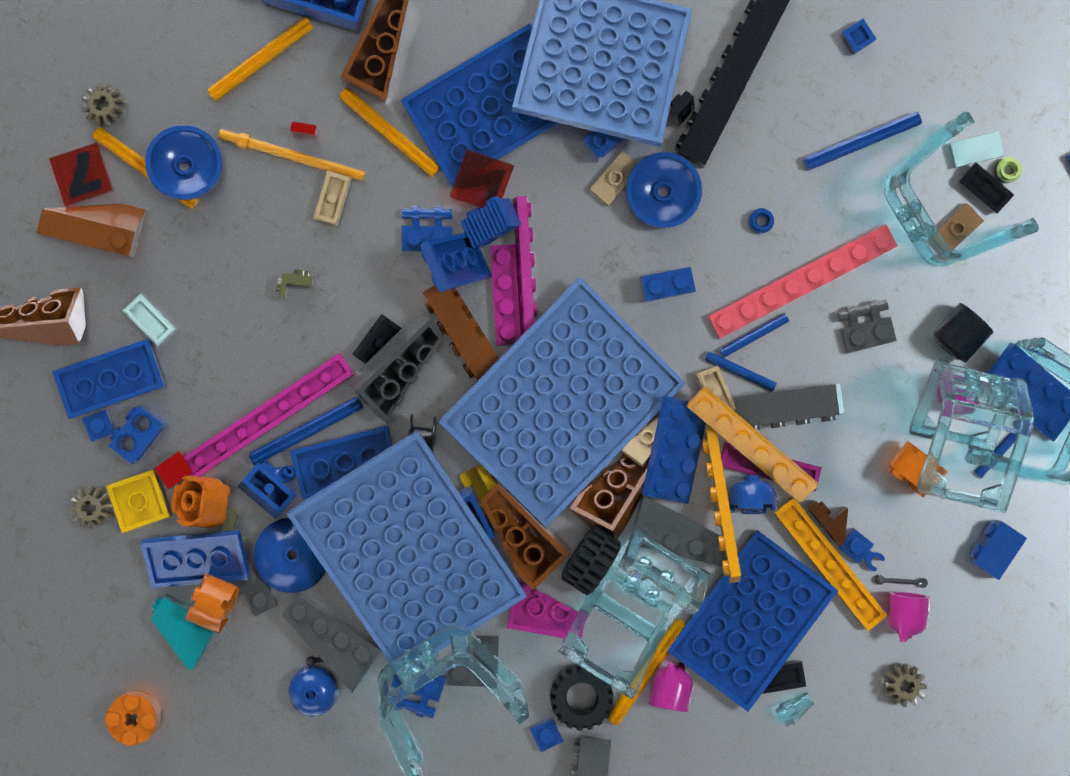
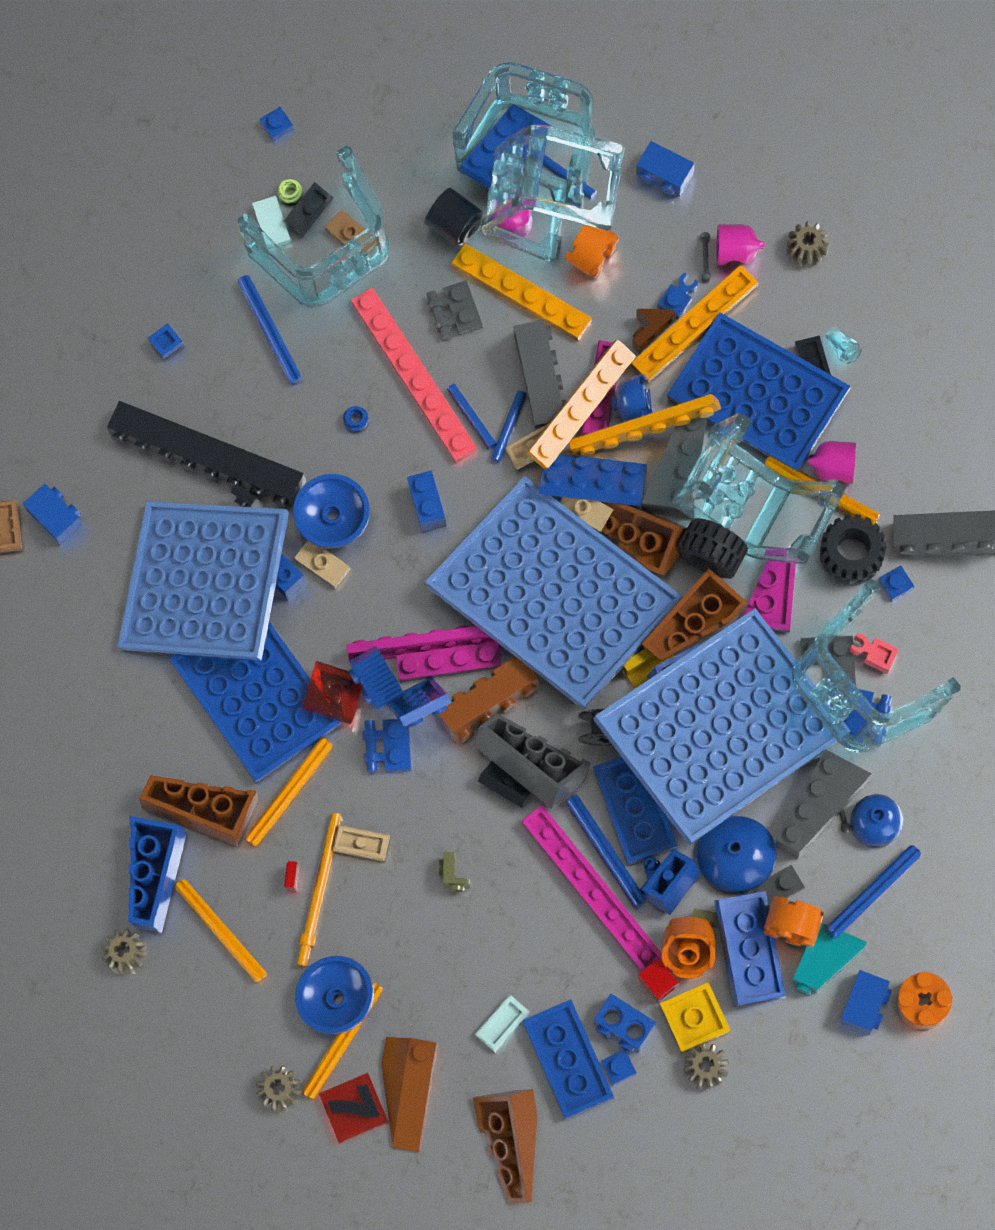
camera: 90 degrees left, 15 degrees down
none -> light orange plate [452,243,592,341]
none -> blue axle [825,845,921,939]
none -> blue brick [840,970,892,1035]
none -> coral plate [849,633,898,674]

